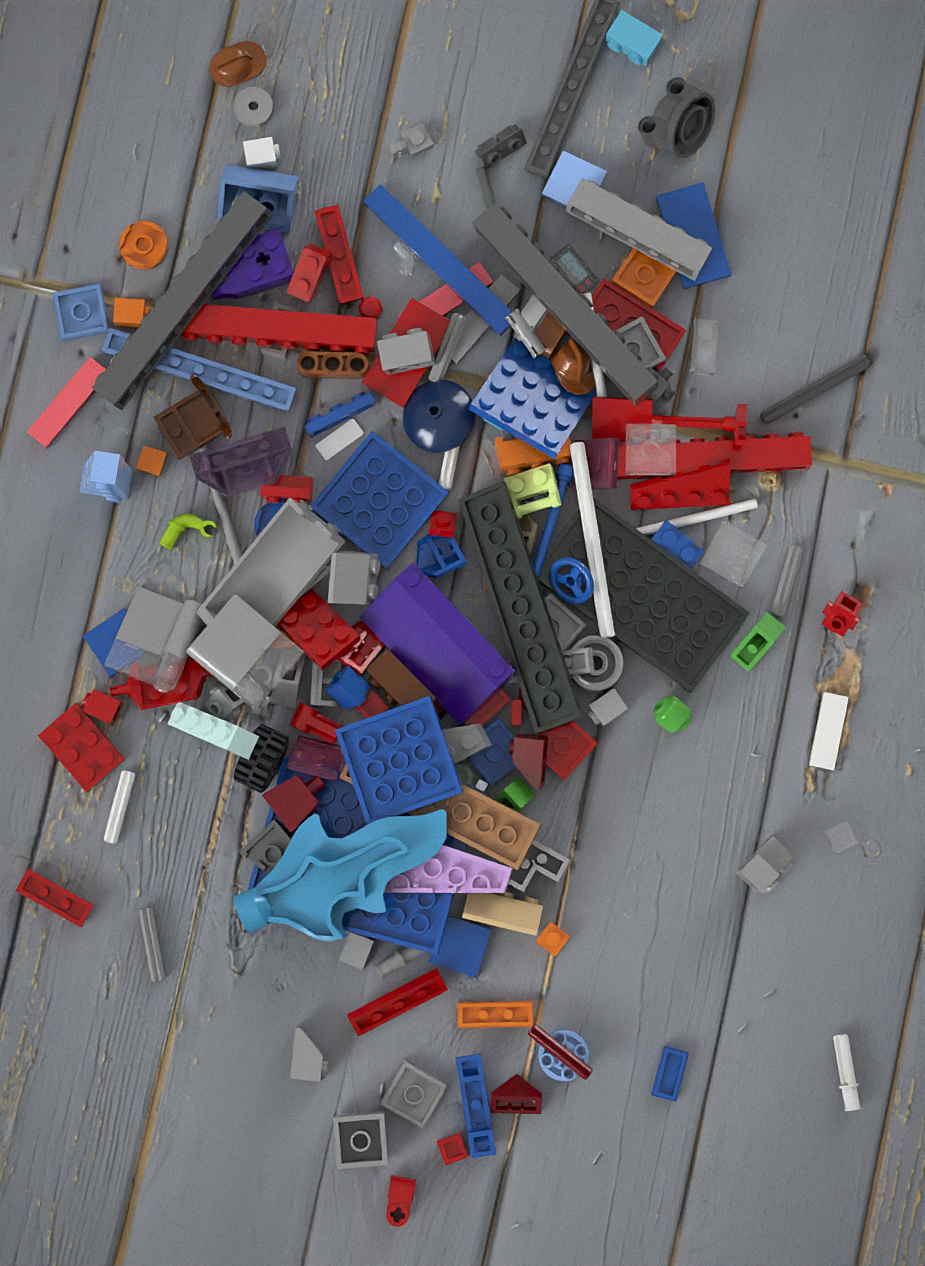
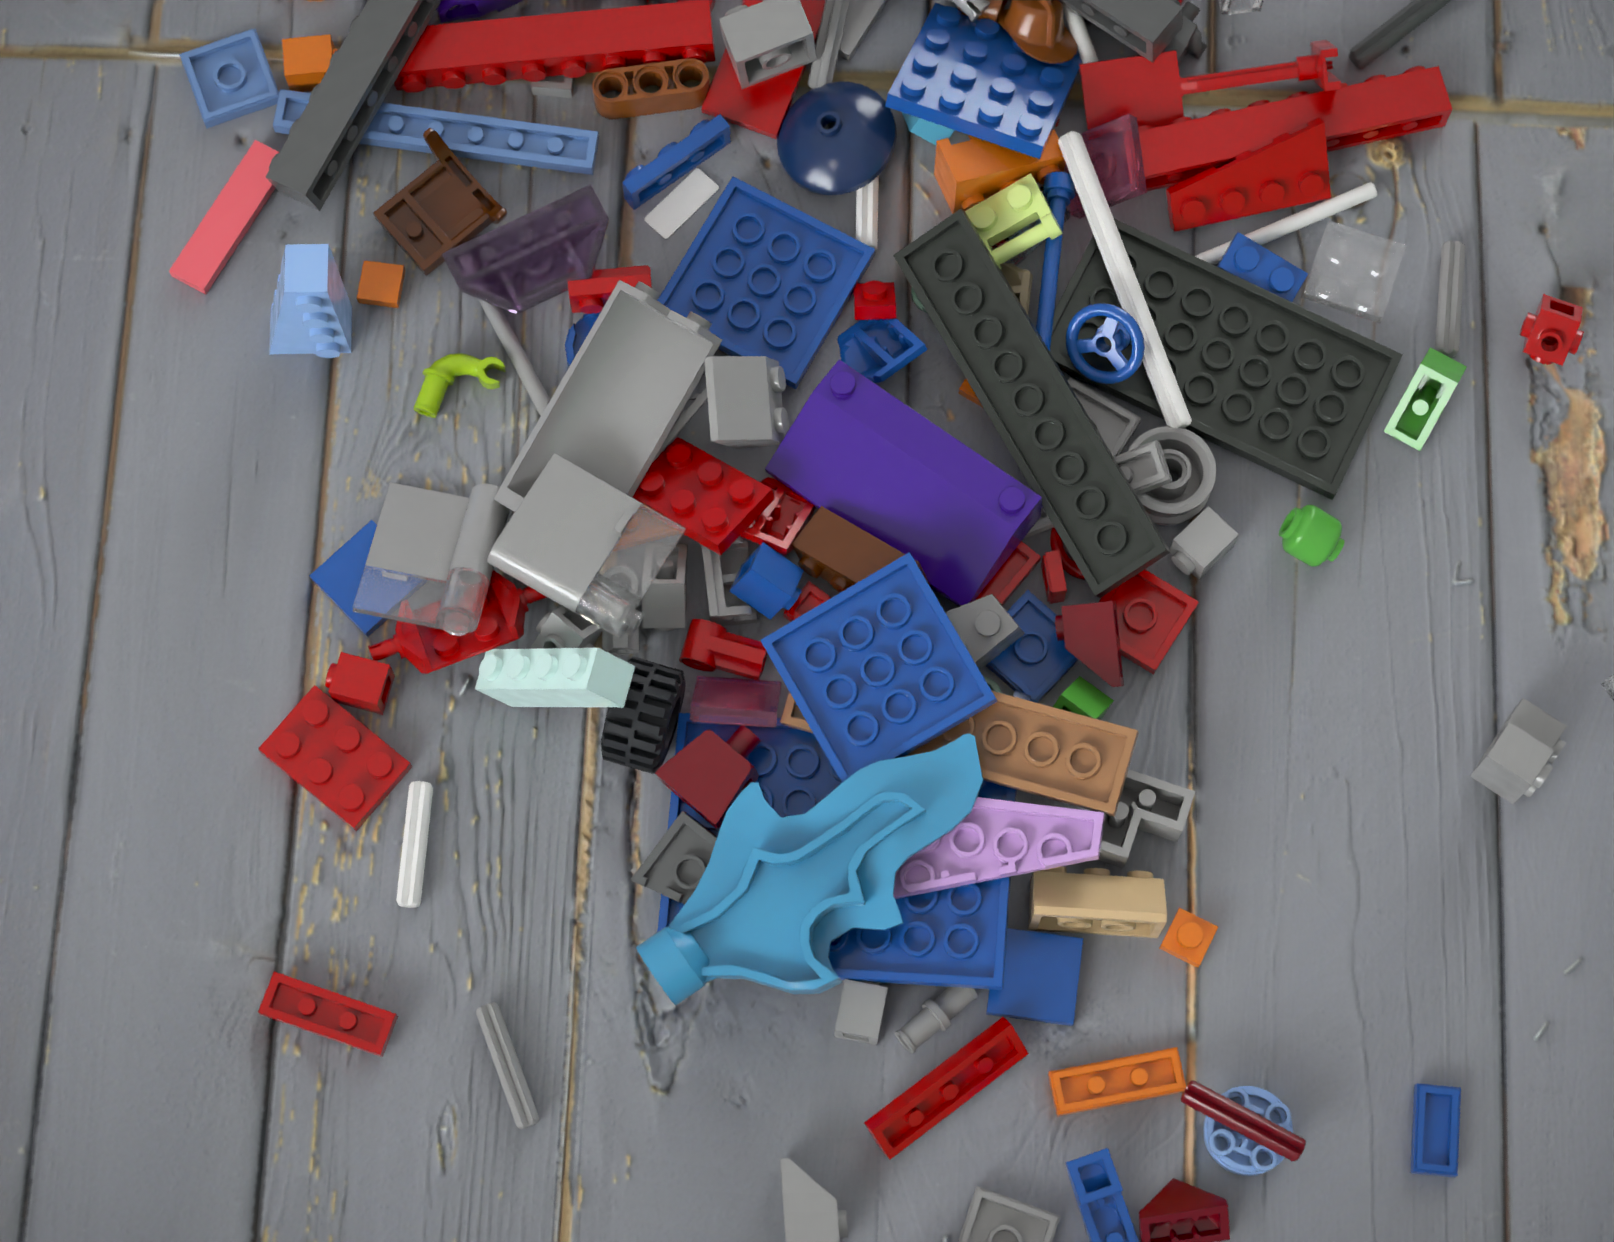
camera: 10 degrees left, 10 degrees down
clear plate [625,424,676,475] -> none
white tile [808,692,849,771] -> none

